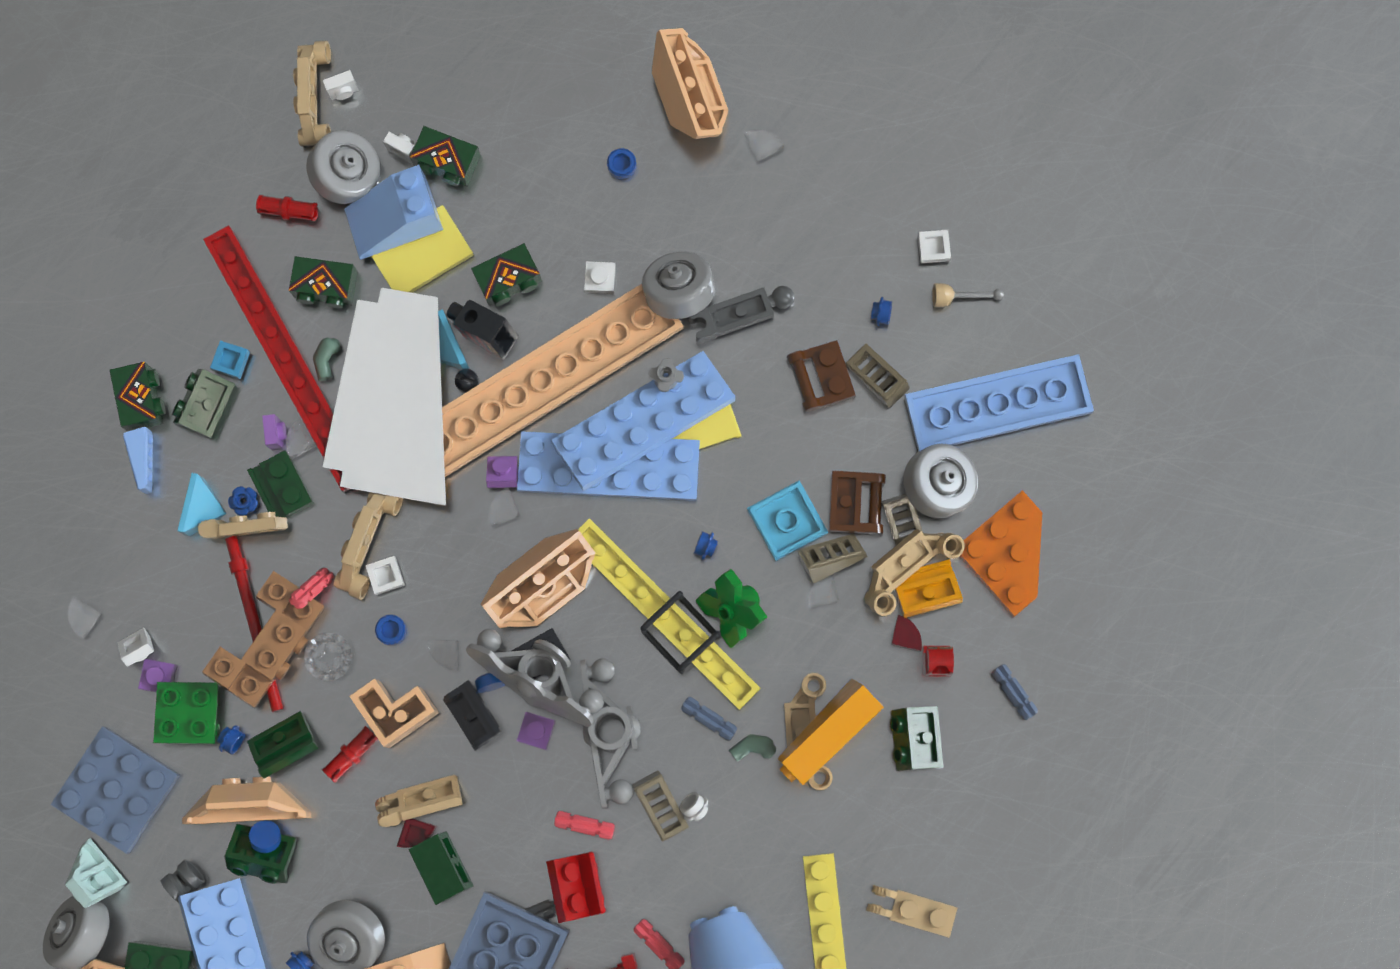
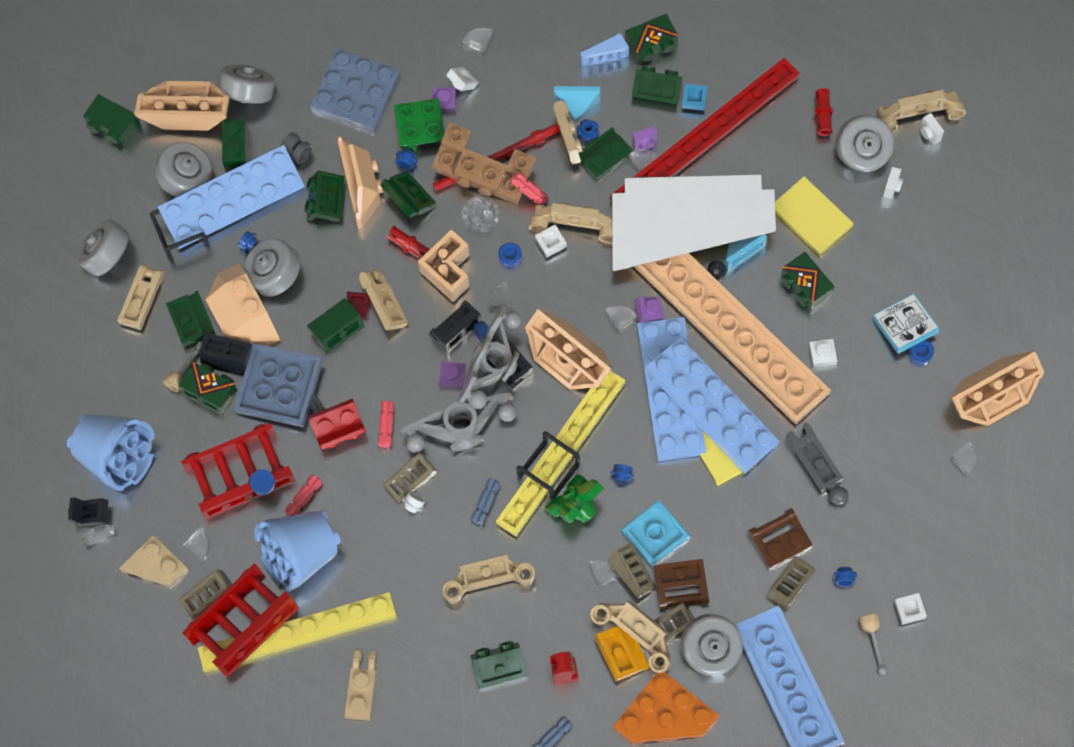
camera: 80 degrees right, 10 degrees down
light aqua wing [65,838,128,908] -> none
blue tile [249,820,281,853] -> none
dark green brick [289,256,358,308] -> none
sand green arm [313,337,341,381] -> none
light blue slope [344,165,443,260] -> none
dark green brick [410,126,481,187] -> none
black torso [446,300,519,361] -> none
light grey wheel [642,252,715,319] -> none
light grey plate [648,358,684,392] -> none
sand green arm [729,734,776,762] -> none
light orange slope [777,679,884,785] -> none
dark red tile [891,615,922,652] -> none
none -> tile [873,294,940,354]

